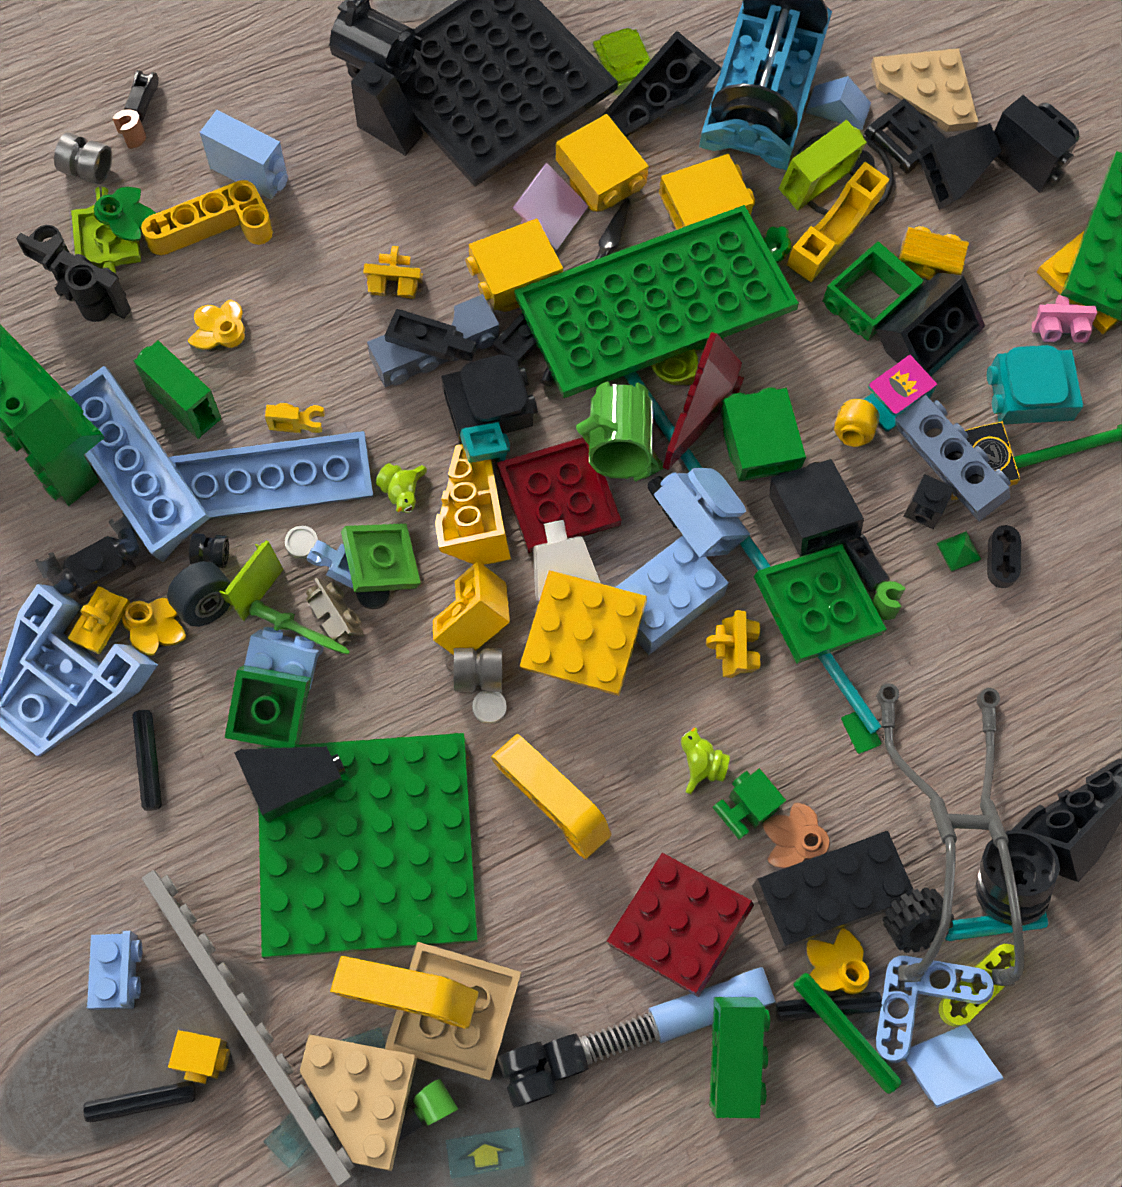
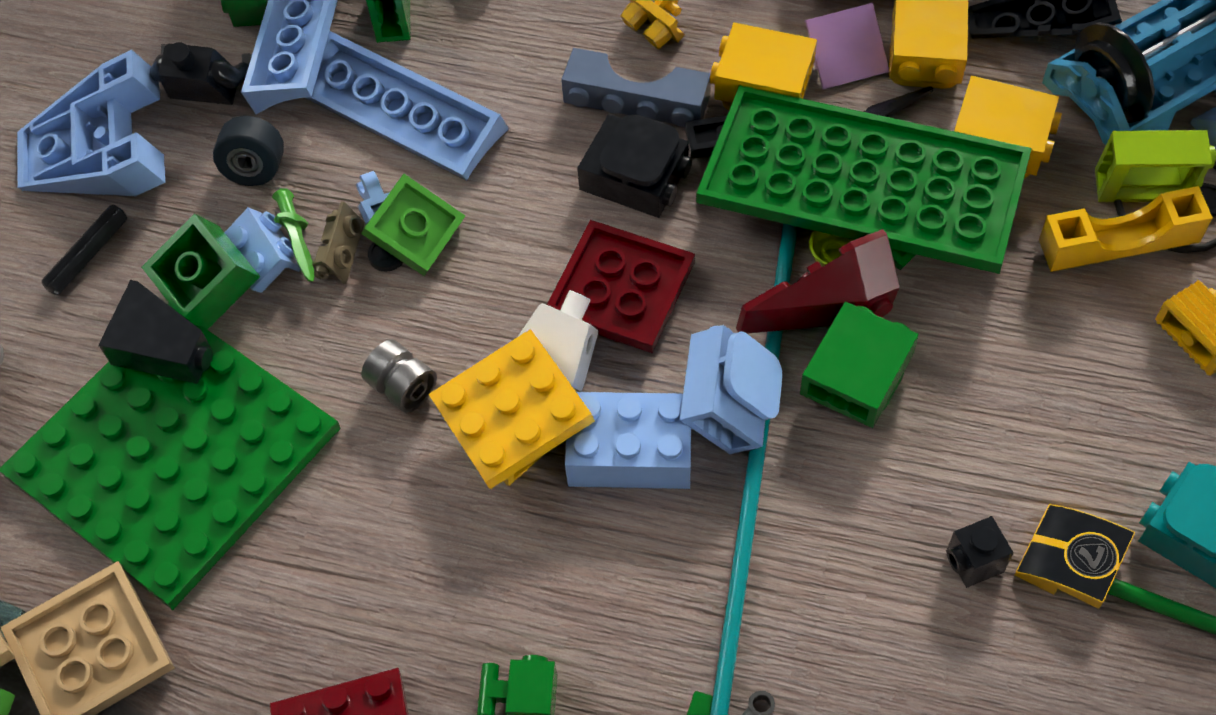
camera: 50 degrees right, 10 degrees down
yellow hips [68,586,130,655] -> none
yellow plate [122,598,186,656] -> none
black wheel [189,533,229,568] -> none
lime piece [219,540,284,621] -> none
yellow plate [265,403,325,433] -> none
white piece [285,526,318,559] -> none
yellow beam [330,956,479,1029] -> none
lime animal [376,463,427,513] -> none
black hinge [384,309,476,362] -> none
yellow panel [433,561,510,655] -> none
yellow wedge [435,444,511,565] -> none
teal bracket [460,422,510,465] -> none
white piece [472,691,506,724] -> none
yellow beam [491,734,612,860] -> none
bright green container [576,381,663,482] -> none
lime animal [681,727,730,794] -> none
yellow hips [706,610,760,678] -> none
green plate [753,544,887,664] -> none
green plant [763,226,791,263] -> none
black brick [769,459,864,557] -> none
green window [822,241,924,341] -> none
yellow head [834,399,880,447] -> none
piece [842,533,906,620] -> none
dark pink piece [863,355,938,432] -> none
black slope [875,272,986,376] -> none
sand blue brick [895,394,1011,521] -> none
green slope [937,531,981,572] -> none
black beam [987,525,1021,588] -> none

